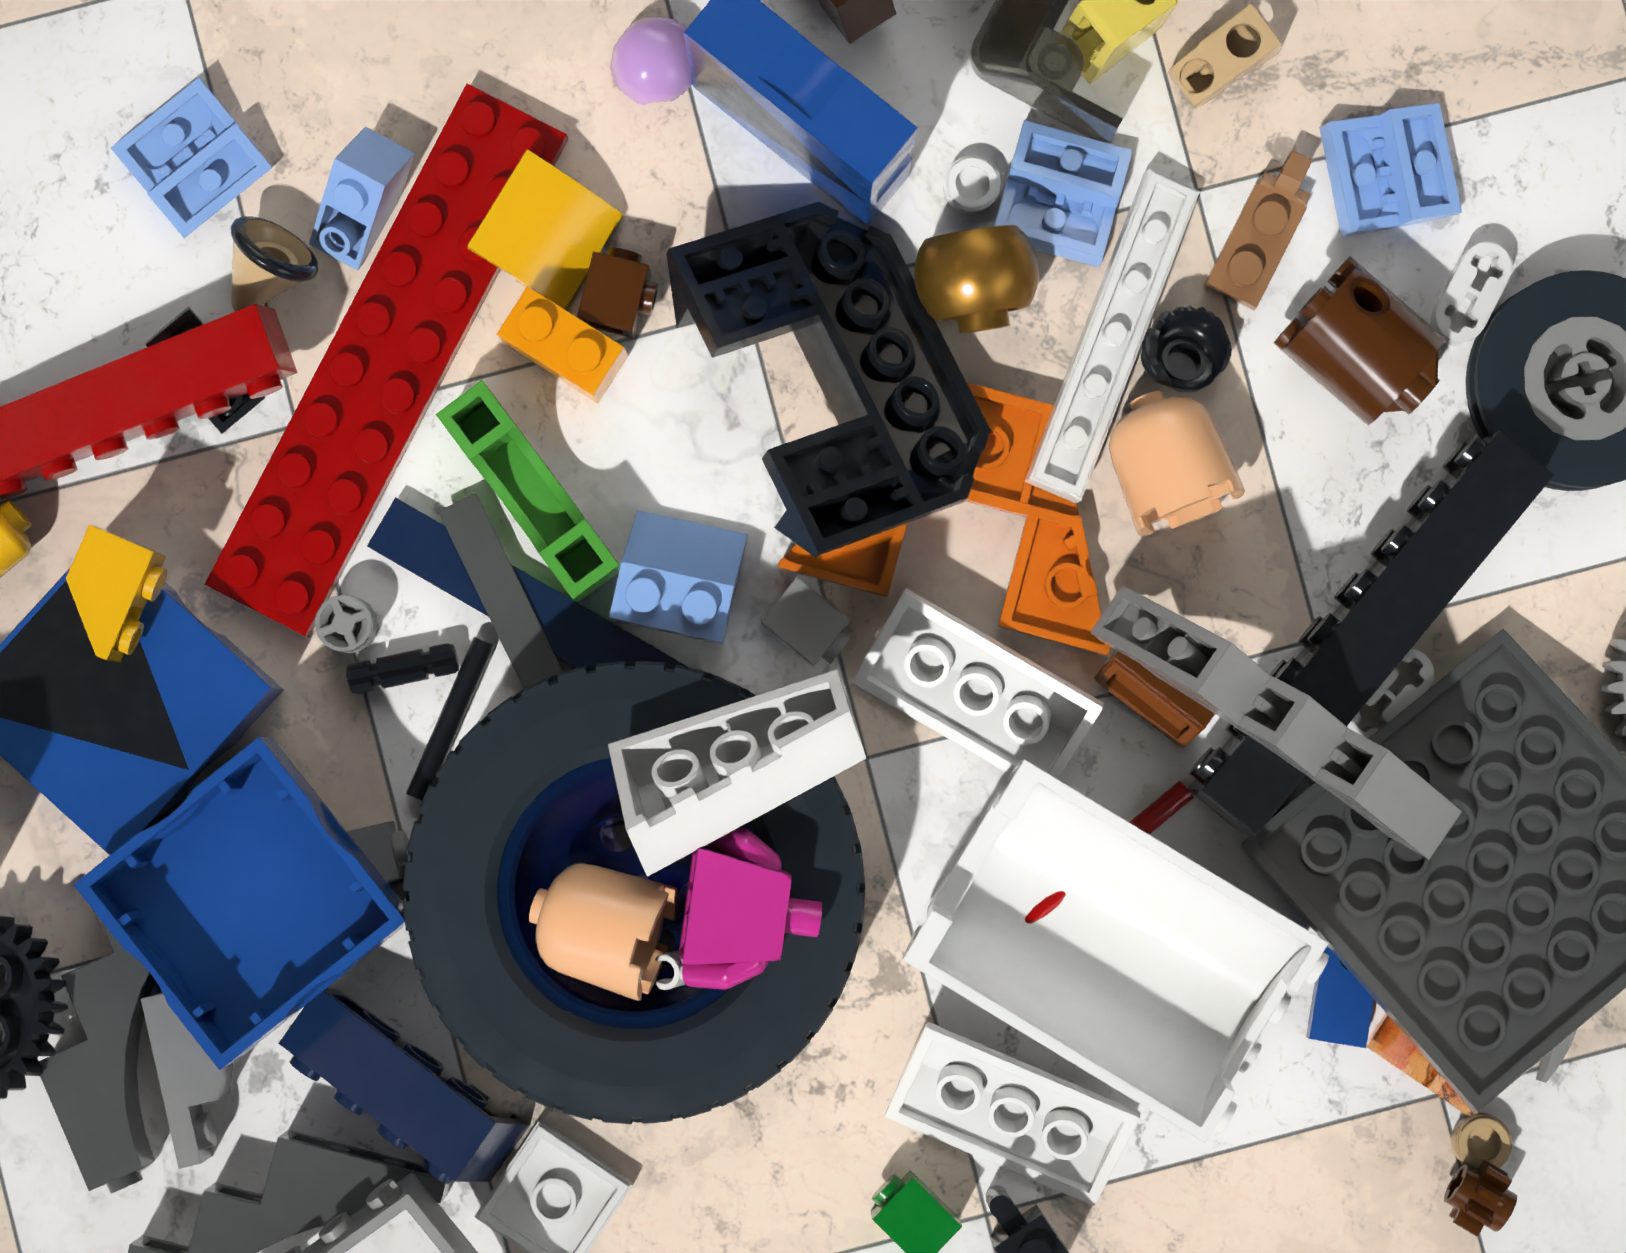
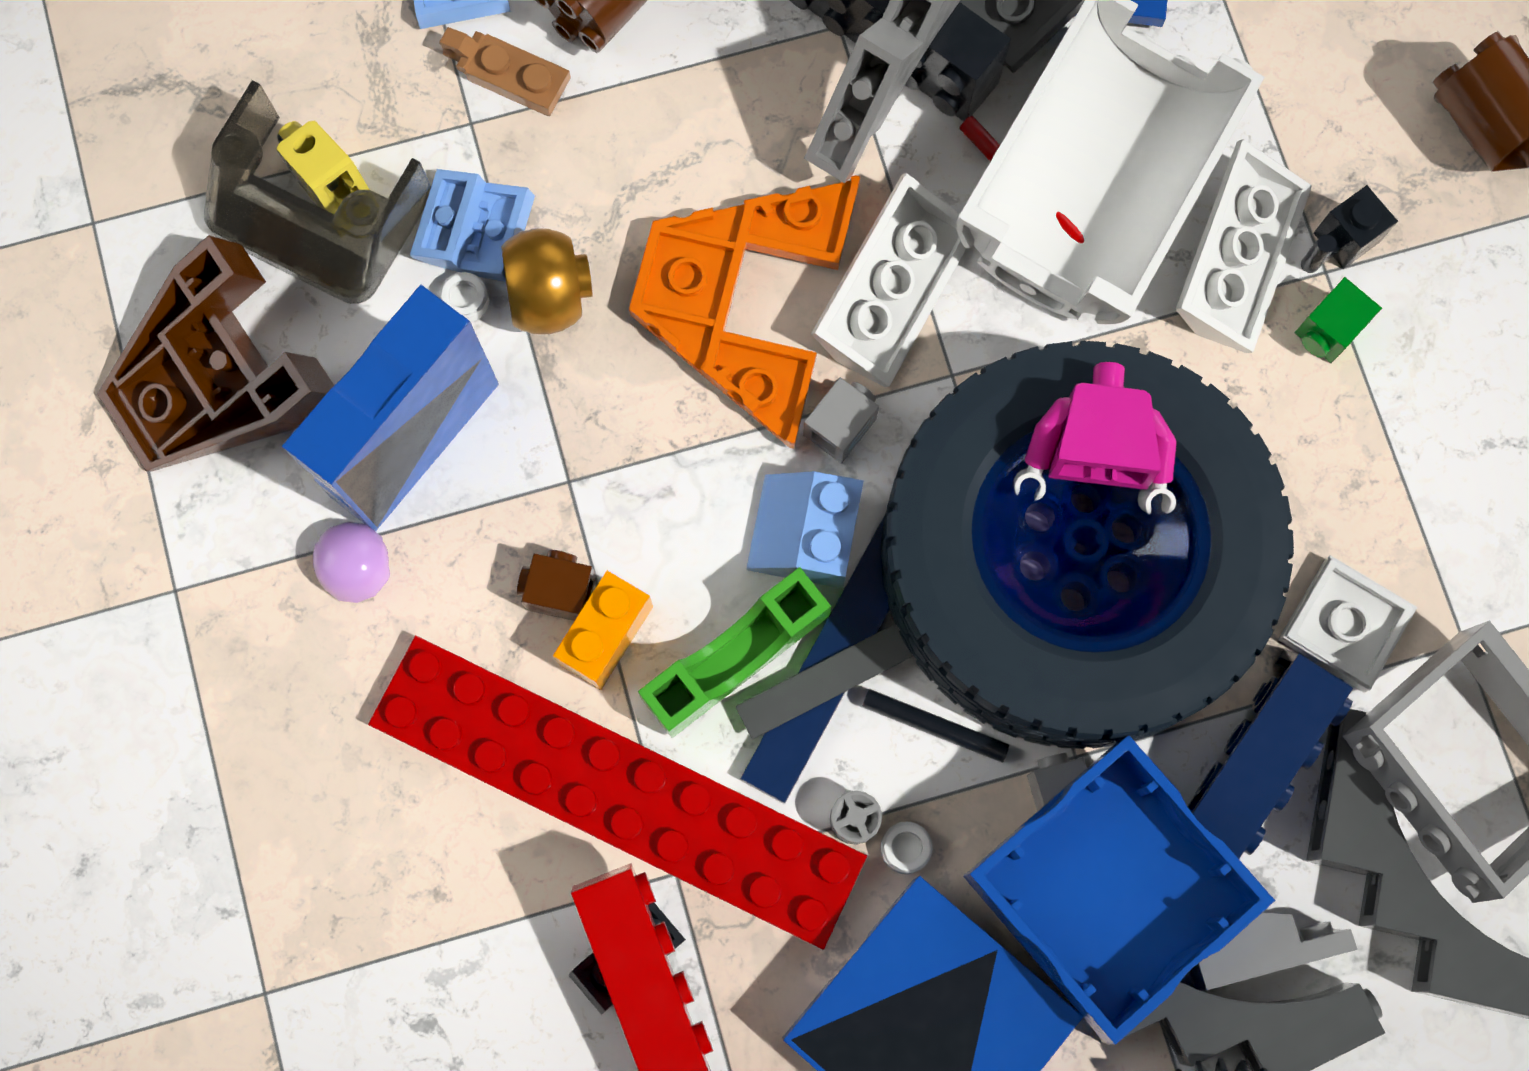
camera: 90 degrees left, 10 degrees down
yellow slope [66,525,167,662] -> none
light blue slope [111,77,272,238] -> none
tan hat [230,216,318,311] -> none
light blue slope [309,126,415,271] -> none
black axle [346,643,459,694] -> none
yellow slope [467,149,623,309] -> none
light nougat cylinder [529,864,679,1001] -> none
white wedge [608,670,867,877] -> none
black slope [666,202,991,557] -> none
white tile [1025,169,1200,503] -> none
dark orange tile [1094,651,1215,748] -> none
light nougat cylinder [1109,391,1245,536] -> none
black hair [1141,305,1232,392] -> none
tan leg [1168,3,1282,109] -> none
none -> white tile [880,822,933,874]

